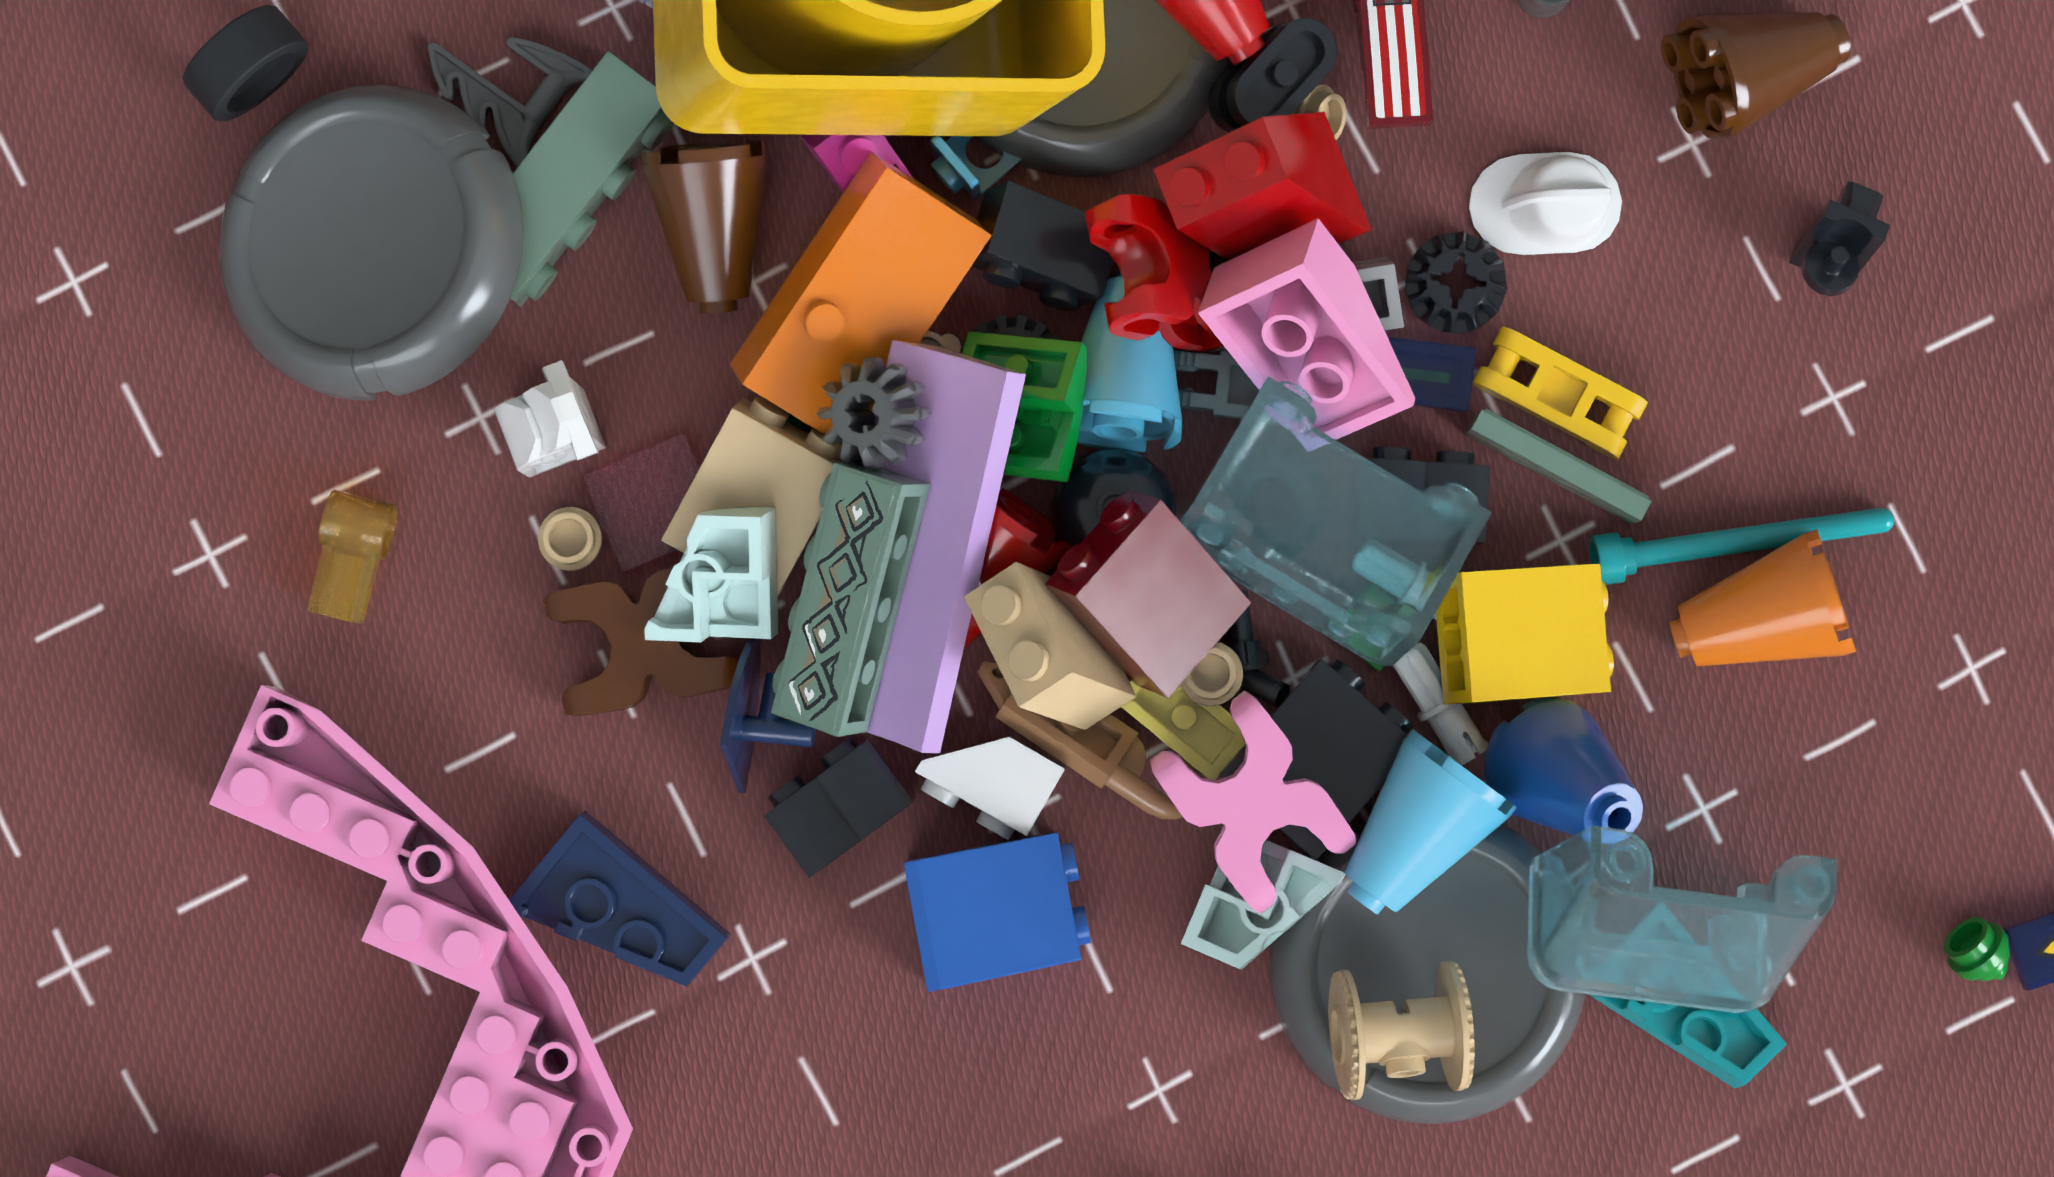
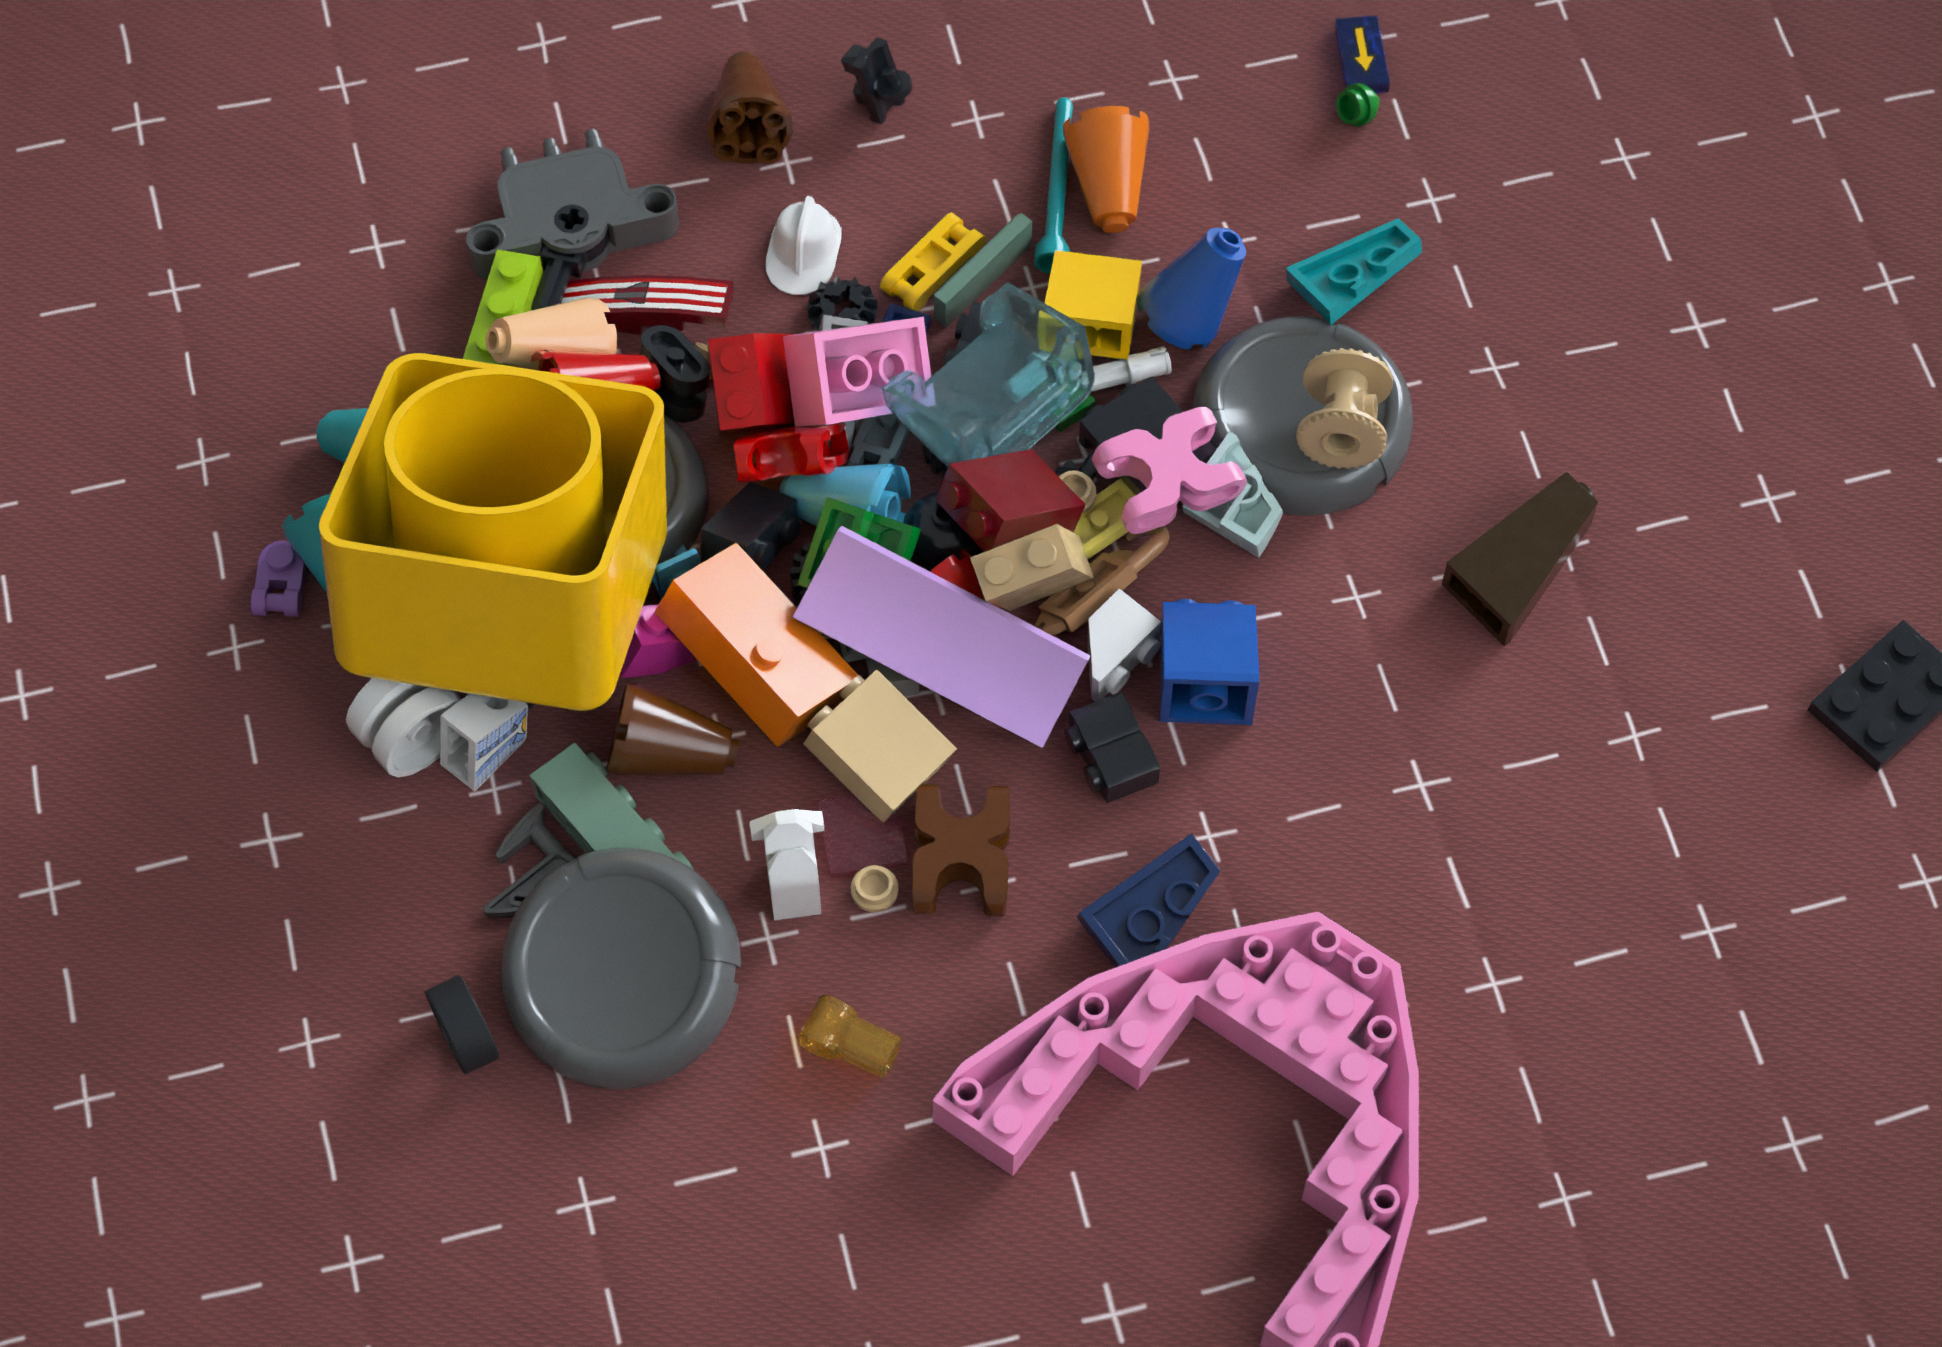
camera: 75 degrees left, 25 degrees down
light aqua slope [644,507,778,642] -> none
dark blue shield [720,638,816,793] -> none
sand green brick [771,462,930,737] -> none
dark grey gear [815,357,932,469] -> none
medium azure cone [1344,729,1517,915] -> none
clear light blue windscreen [1527,826,1837,1013] -> none

